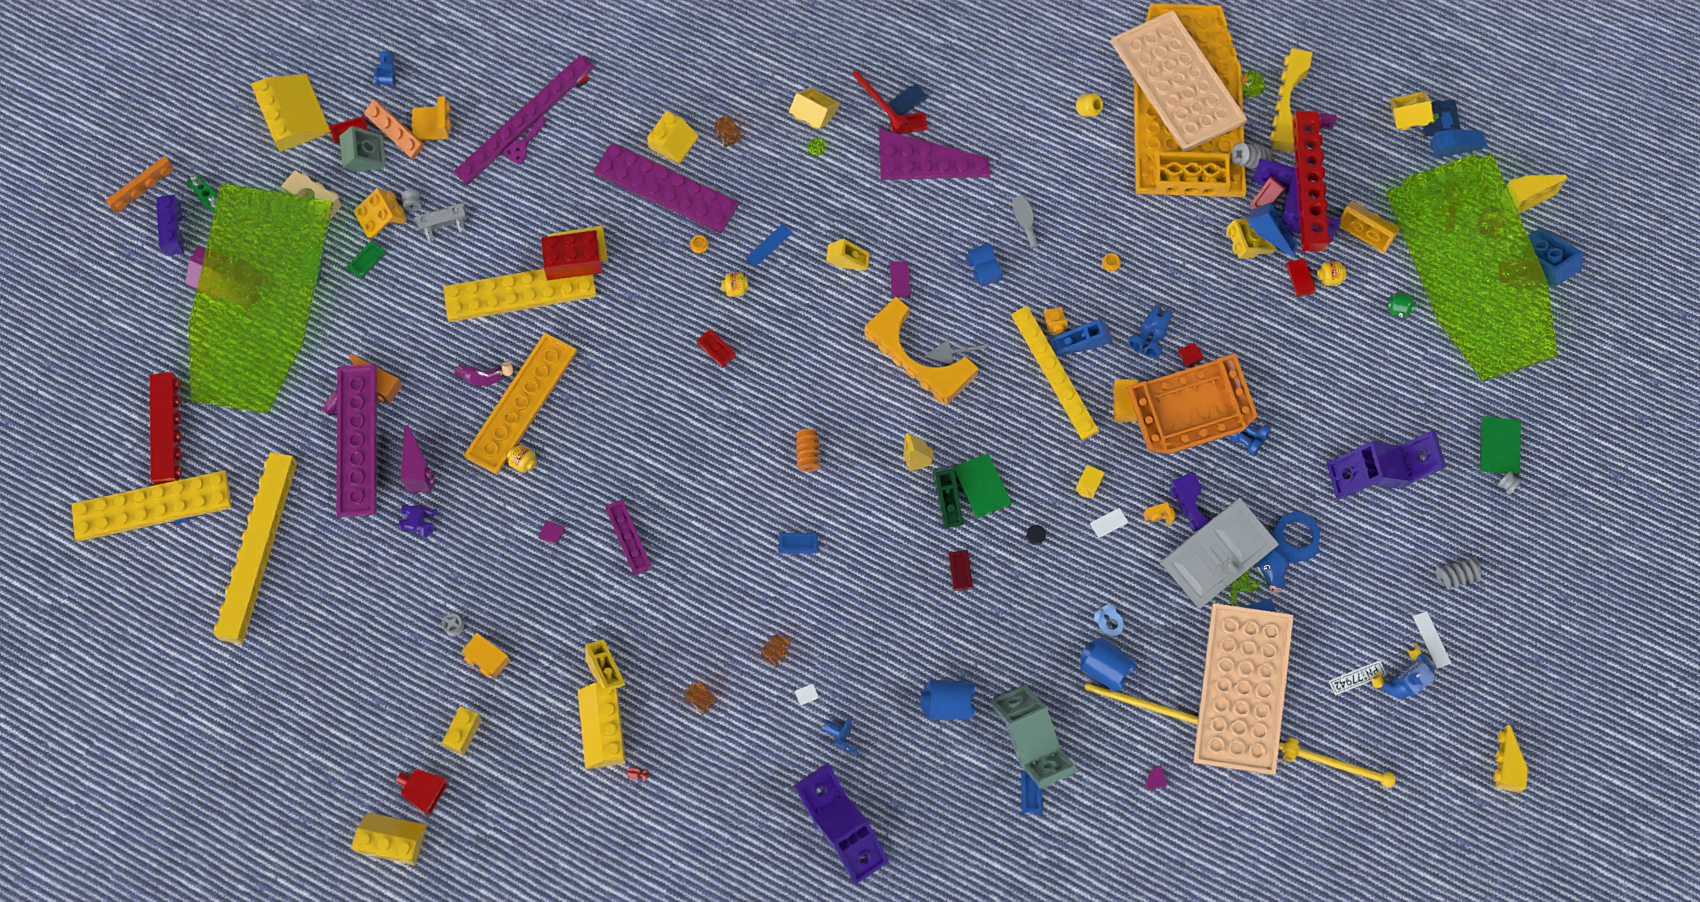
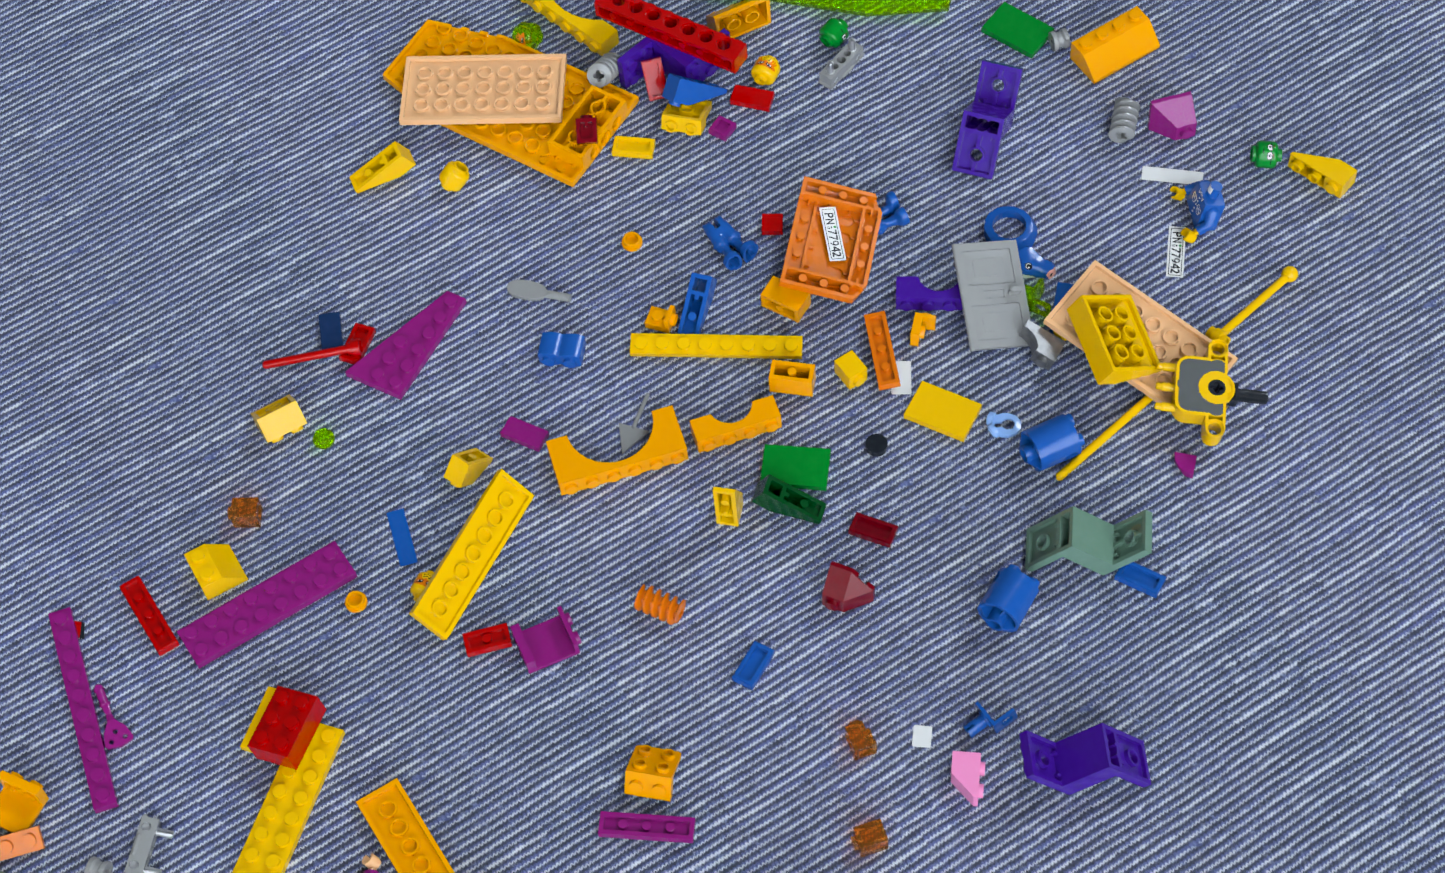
camera: 55 degrees left, 10 degrees down
none -> red tile [119,575,180,656]
none -> yellow slope [349,141,416,193]
none -> yellow plate [409,469,535,640]
none -> magenta panel [510,606,582,674]
none -> dark red bracket [576,115,598,145]
none -> yellow tile [612,136,656,159]
none -> light orange bracket [624,745,681,802]
none -> light orange arch [689,395,782,453]
none -> magenta tile [708,115,737,142]
none -> light orange brick [768,359,816,397]
none -> light grey piece [818,37,865,90]
none -> white sticker [819,207,846,261]
none -> dark red slope [822,561,875,612]
none -> orange plate [864,311,901,391]
none -> yellow tile [904,381,982,442]
none -> bright pink slope [951,751,985,806]
none -> flat silver arch [1019,320,1066,371]
none -> yellow slope [1067,294,1162,385]
none -> light orange slope [1070,6,1160,84]
none -> magenta slope [1147,91,1197,141]
none -> piece [1154,339,1268,446]
none -> green head [1250,140,1282,168]

